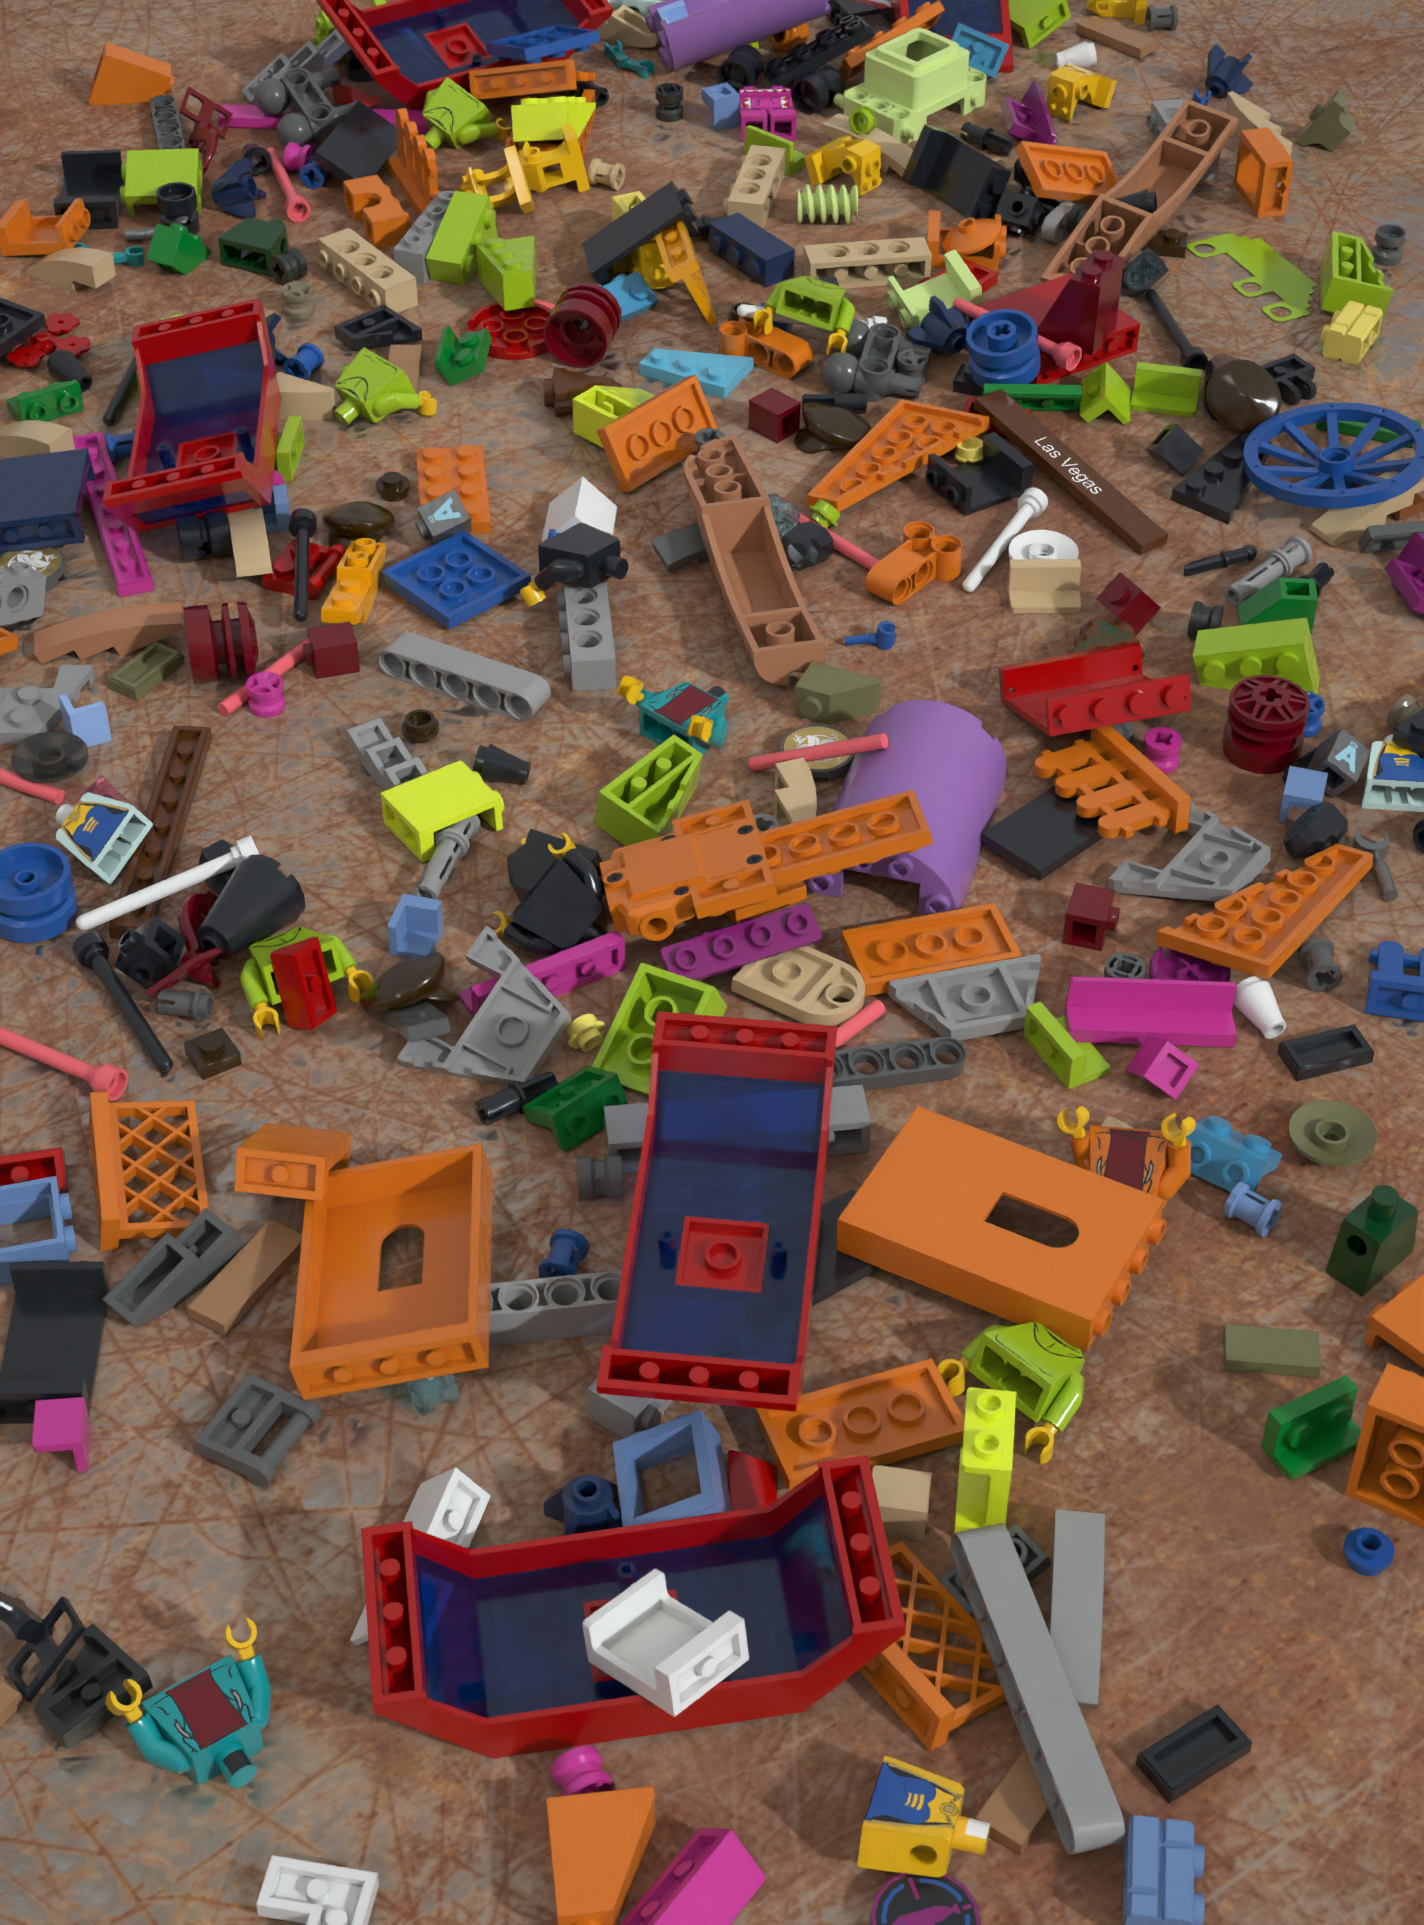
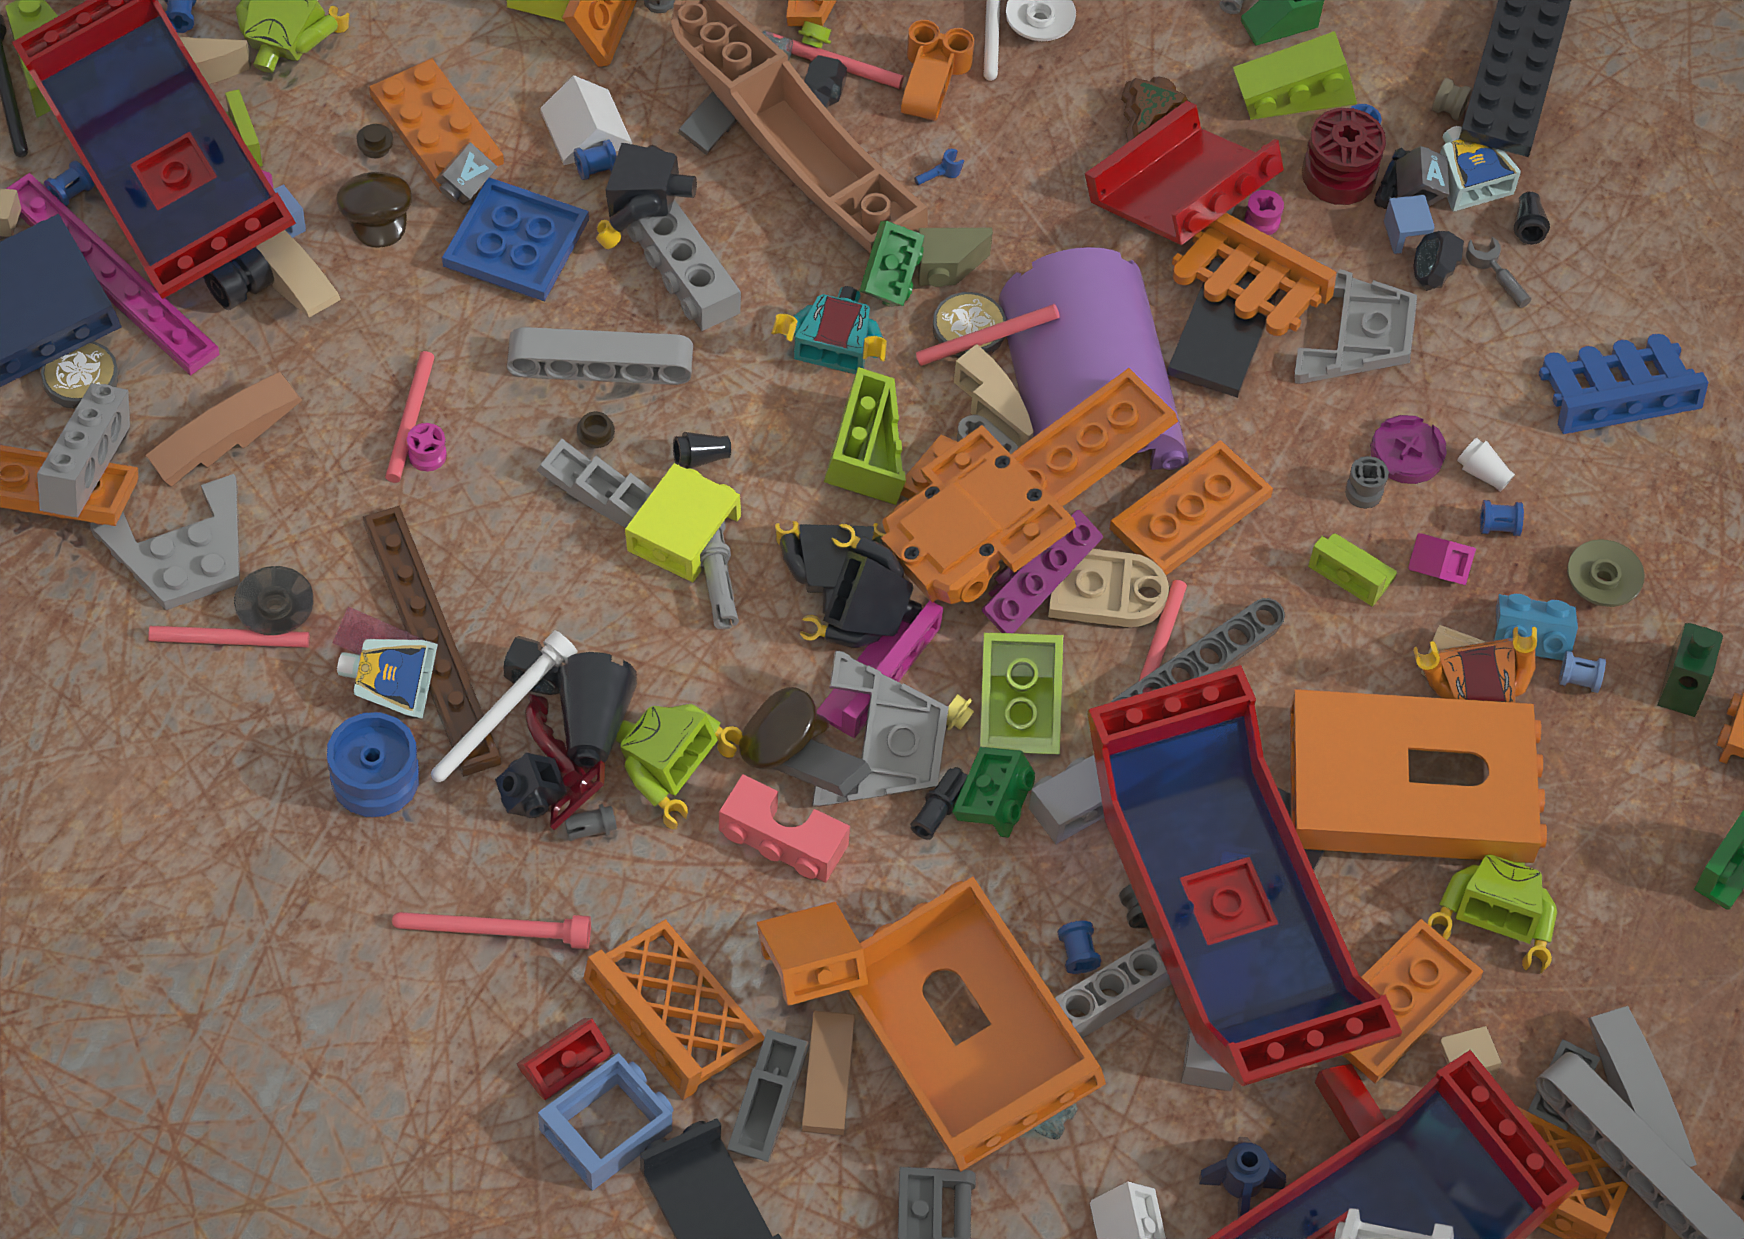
camera: 30 degrees left, 15 degrees up
light blue panel [58,694,112,748] -> none
black piece [72,932,173,1073] -> none
olive tile [107,642,185,701] -> none
dark red wheel [183,601,259,684] -> none
dark brown plate [184,1027,242,1080] -> none
red plate [262,539,347,600] -> none
red slope [270,937,337,1030] -> none
black piece [289,508,317,622] -> none
dark red brick [302,621,360,679] -> none
light orange slope [321,538,386,625] -> none
medium blue panel [388,894,444,959] -> none
dark grey wheel [577,1155,623,1200] -> none
medium blue window [612,1409,732,1527] -> none
light grey wing [888,954,1041,1041] -> none
neon yellow panel [954,1387,1016,1533] -> none
tan panel [1007,559,1082,614] -> none
dark red brick [1062,883,1120,951] -> none
dark pink panel [1064,976,1237,1048] -> none
dark red brick [1096,572,1161,635] -> none
orange wing [1156,843,1374,980] -> none
pearl dark grey wheel [1187,601,1224,637] -> none
olive tile [1223,1324,1321,1378] -> none
black tile [1277,1024,1374,1082] -> none
dark grey bush [1298,937,1343,992] -> none
none -> coral arch [719,774,850,883]
none -> green bracket [859,220,925,307]
none -> blue bush [1480,500,1524,536]

